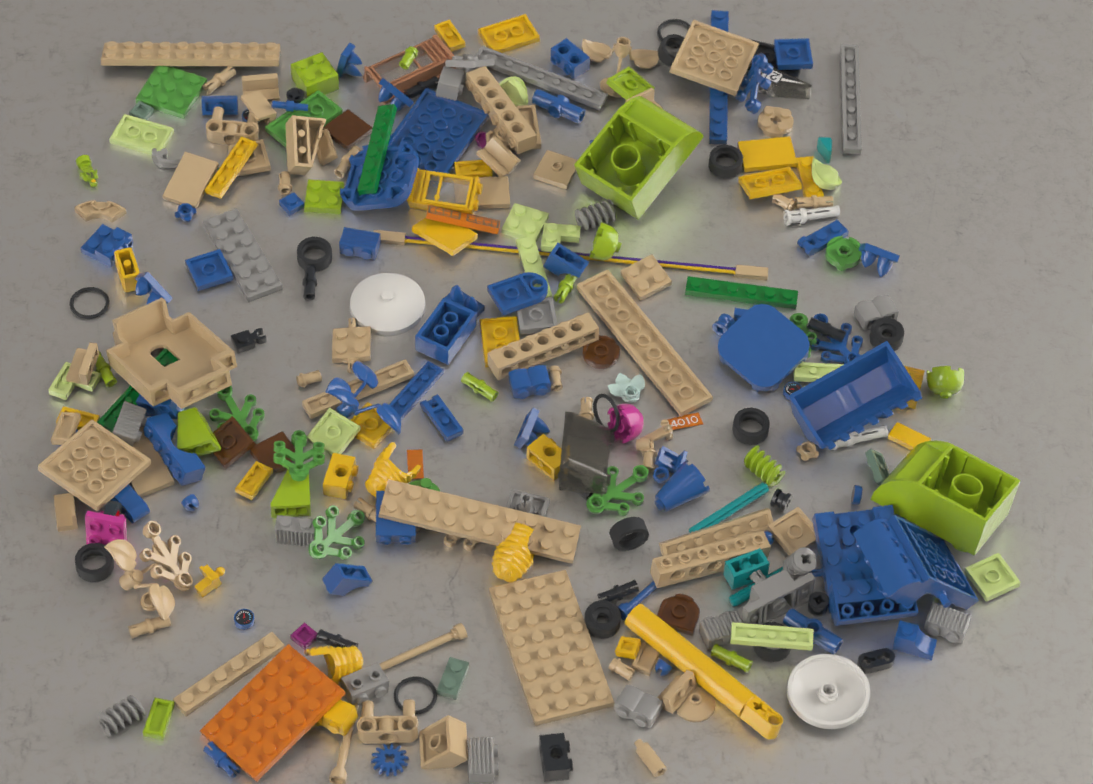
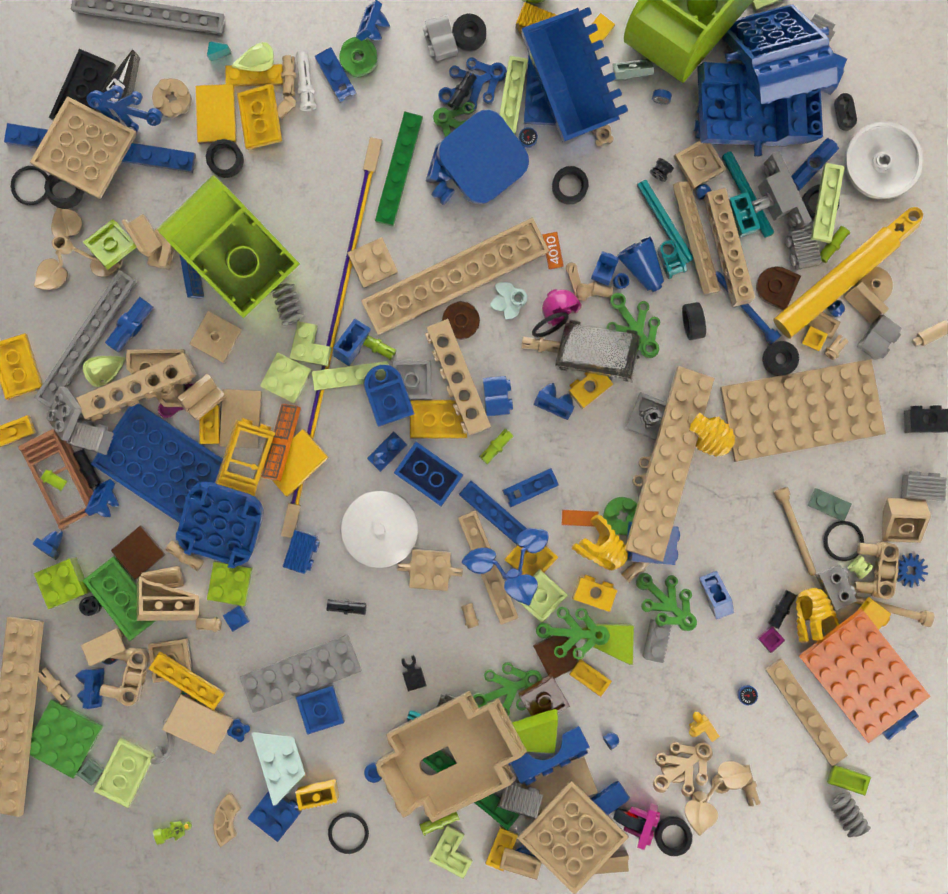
camera: 85 degrees left, 35 degrees up
tan panel [66,342,99,385] -> none
blue tile [135,272,173,305] -> none
tan panel [242,73,280,102] -> none
blue bar [271,100,308,112] -> none
black tyre [297,236,332,272] -> none
green plate [357,104,397,195] -> none
tan pin [547,366,563,391] -> none
blue brick [550,38,590,79] -> none
lime cylinder [589,222,621,261] -> none
black pin [597,580,639,602] -> none
lime piece [744,445,786,487] -> none
blue plate [774,38,813,70] -> none
light grey piece [783,547,817,581] -> none
black wheel [808,591,829,617] -> none
none -> light aqua wing [251,732,306,806]
none -> teal piece [657,240,687,279]
none -> yellowish green wheel [848,555,873,579]

